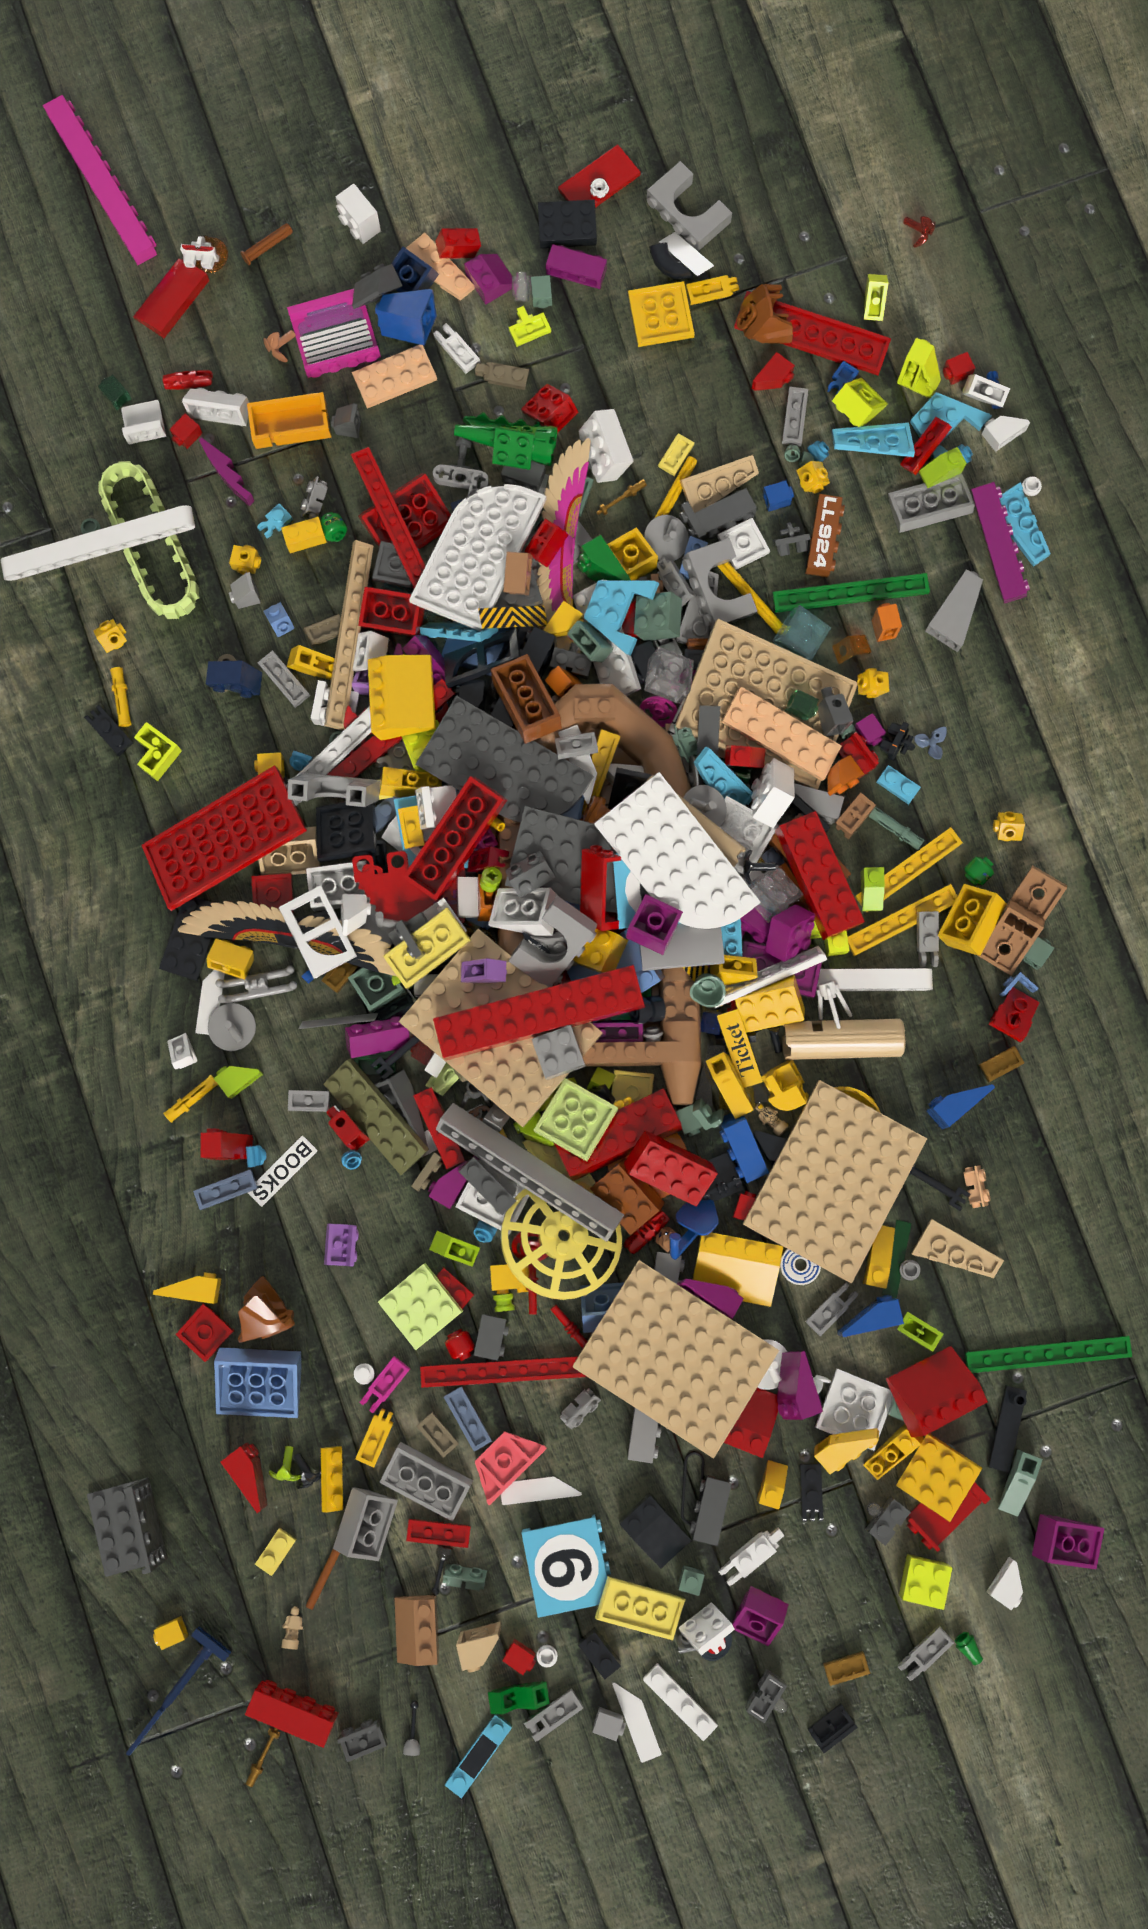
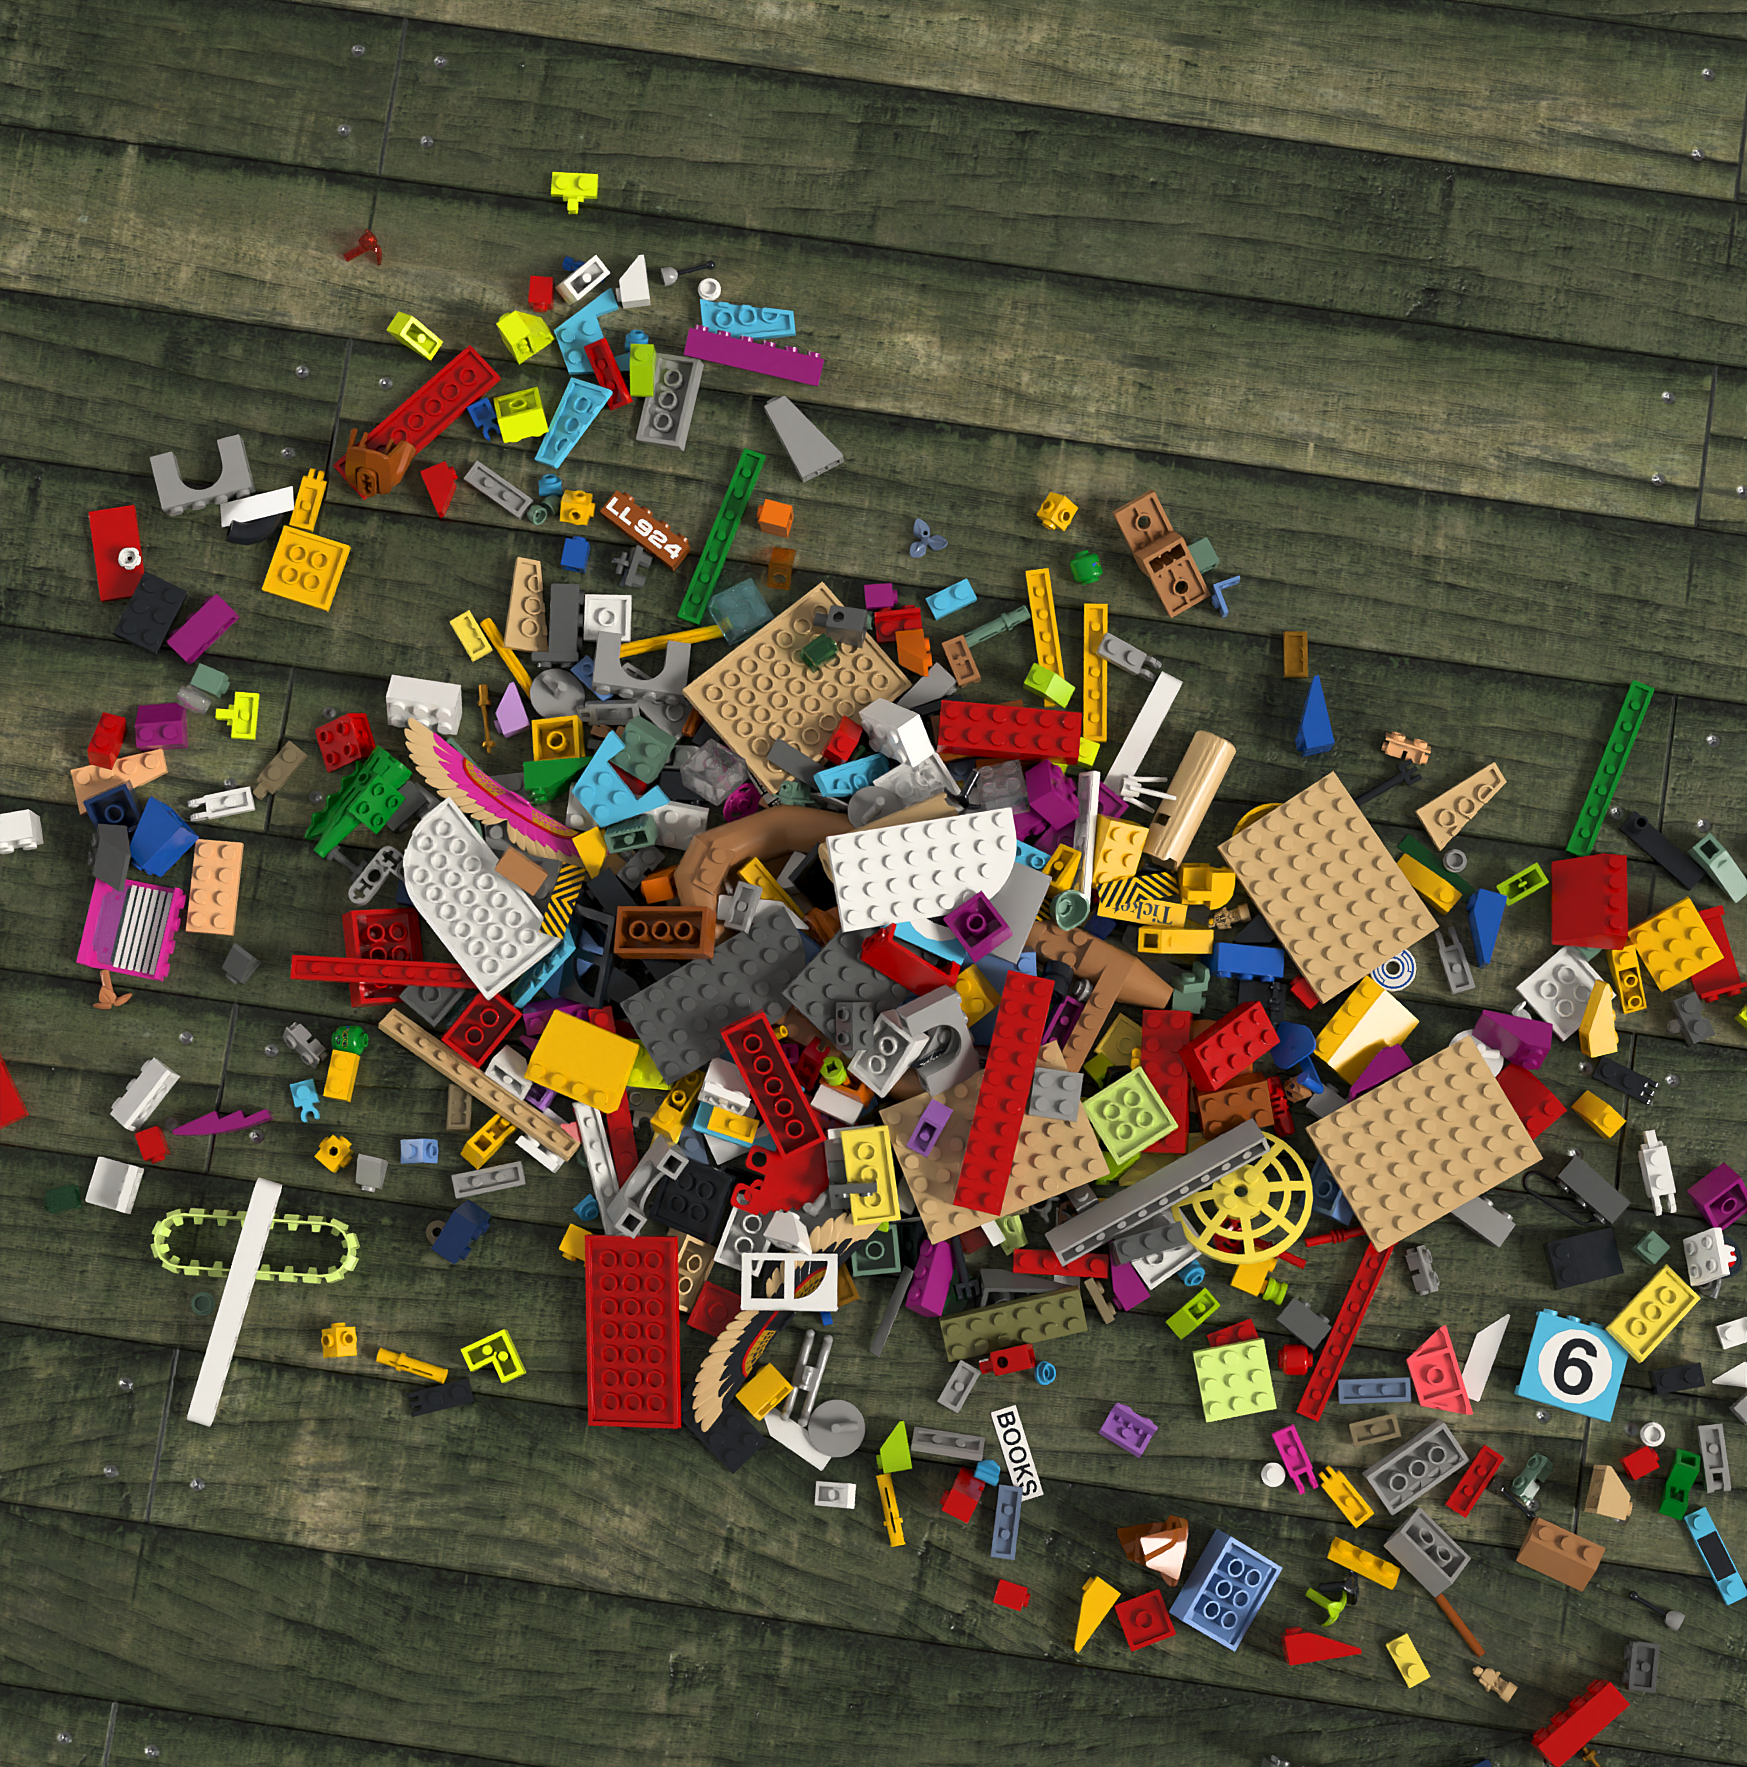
camera: 60 degrees left, 0 degrees up
red hinge [163,370,213,390] -> none
light orange piece [247,392,331,449] -> none
red hinge [525,518,569,568] -> none
light nougat plate [721,687,841,781] -> none
yellow brick [857,668,889,698] -> none
black hips [880,722,916,761] -> none
yellow brick [937,884,1007,956] -> none
red piece [988,987,1040,1043] -> none
none -> lavender slope [494,682,532,738]
none -> neon yellow hinge [551,172,598,214]
none -> hinge [660,260,715,286]
none -> light grey plate [911,1427,985,1461]
none -> red brick [993,1578,1031,1611]
none -> sticker [1096,871,1180,908]

